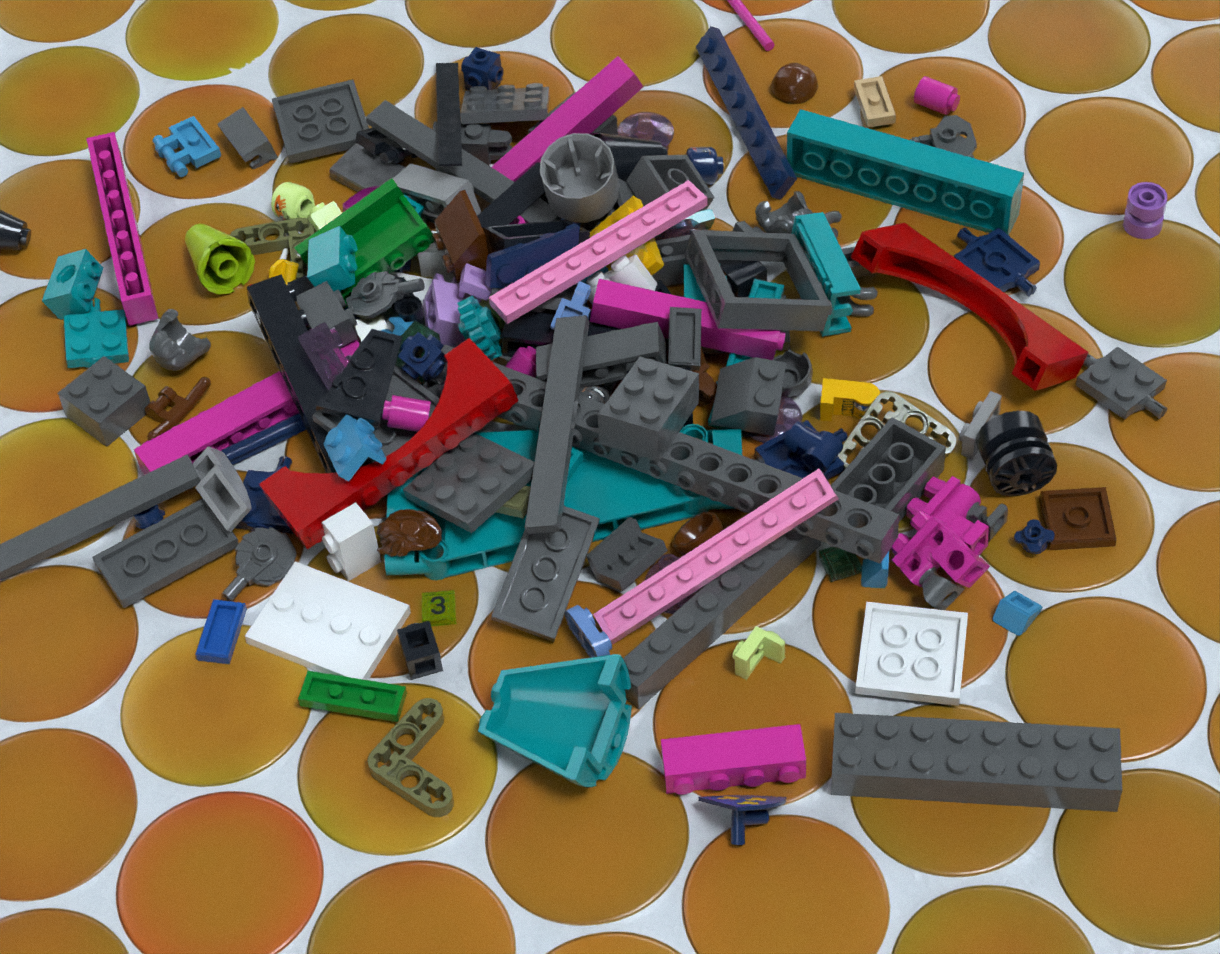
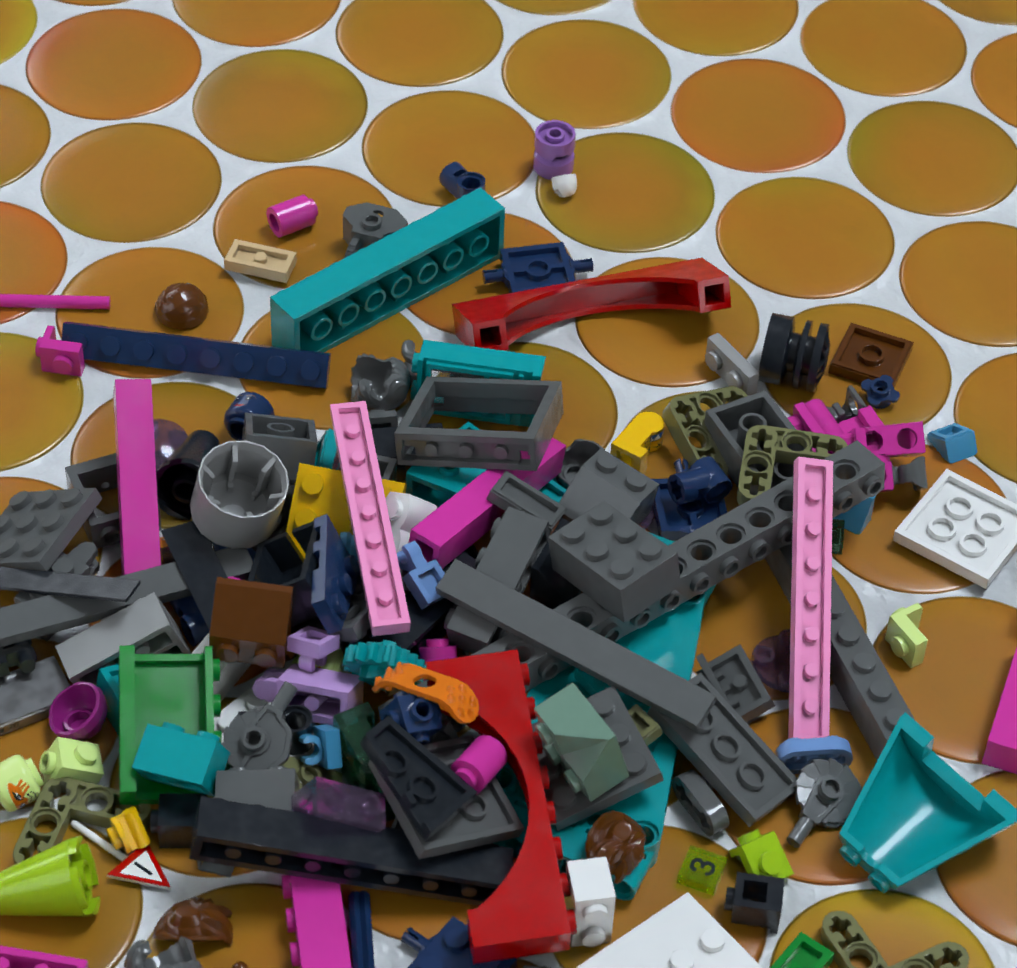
camera: 70 degrees left, 5 degrees down
dark azure bracket [323,414,387,481] -> none
reddish brown piece [672,512,723,556] -> none
dark grey plate [1076,347,1168,420] -> none
none -> dark pink bracket [36,325,85,377]
none -> reddish brown hat [153,896,233,946]
none -> orange piece [371,662,479,724]
none -> dark blue piece [439,162,485,199]
none -> sand green slope [534,683,629,802]
none -> white hinge [551,174,577,198]
none -> dark grey beam [672,769,729,836]
none -> lime bracket [729,829,794,879]
none -> olive beam [737,425,848,505]
none -> dark grey piece [786,758,862,848]

